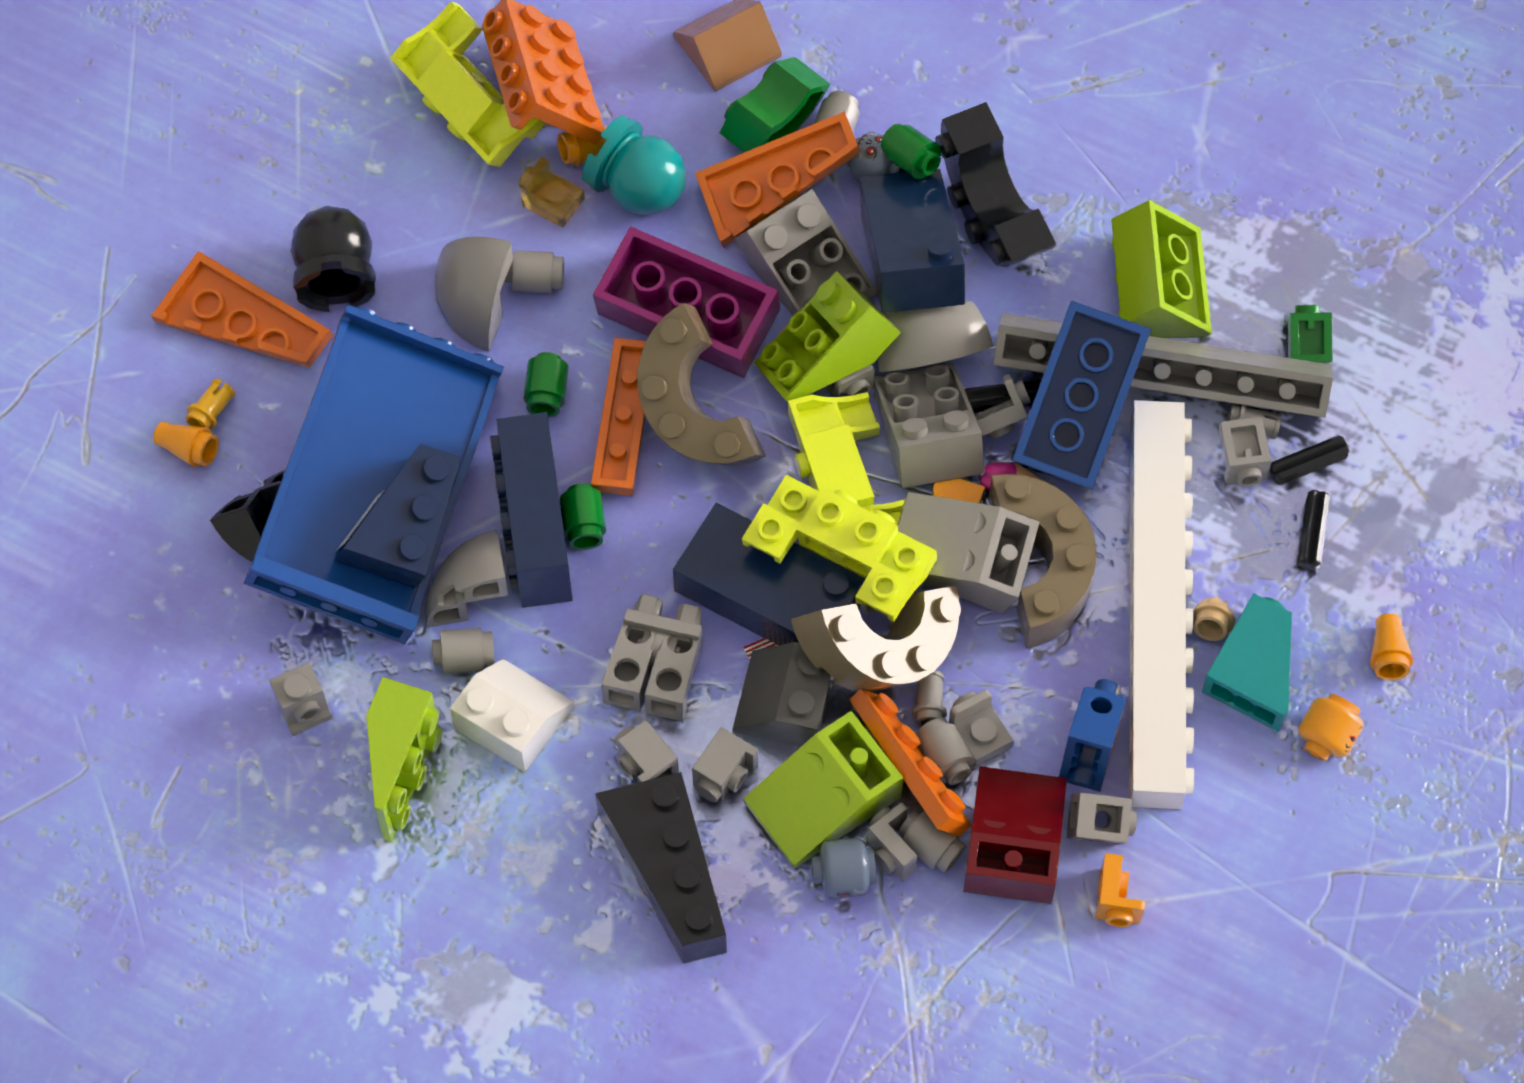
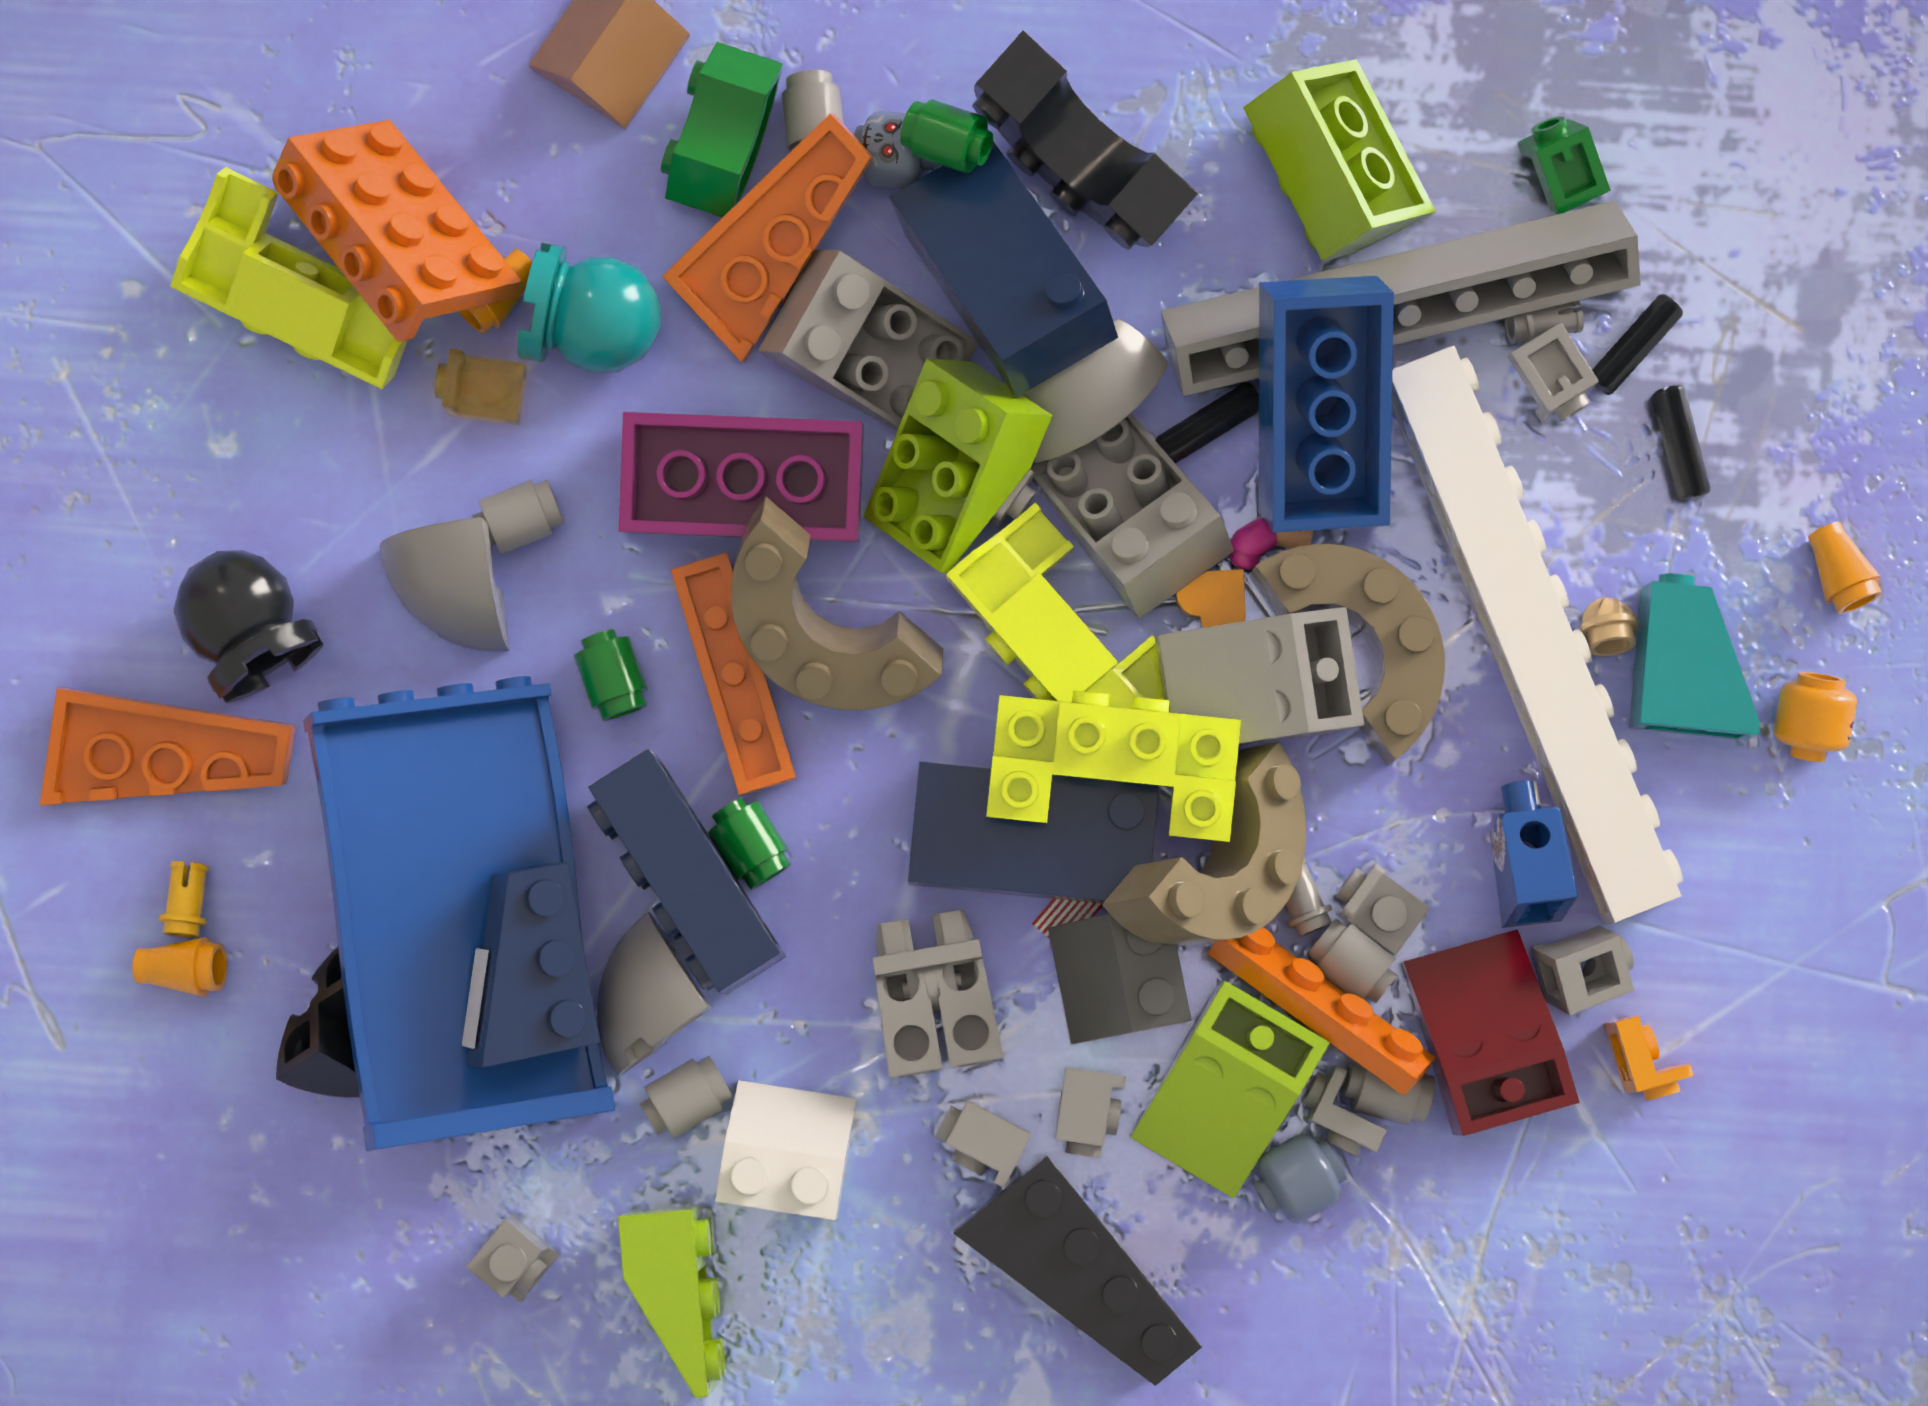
camera: 25 degrees left, 20 degrees up
light grey bracket [974,374,1031,438] -> none

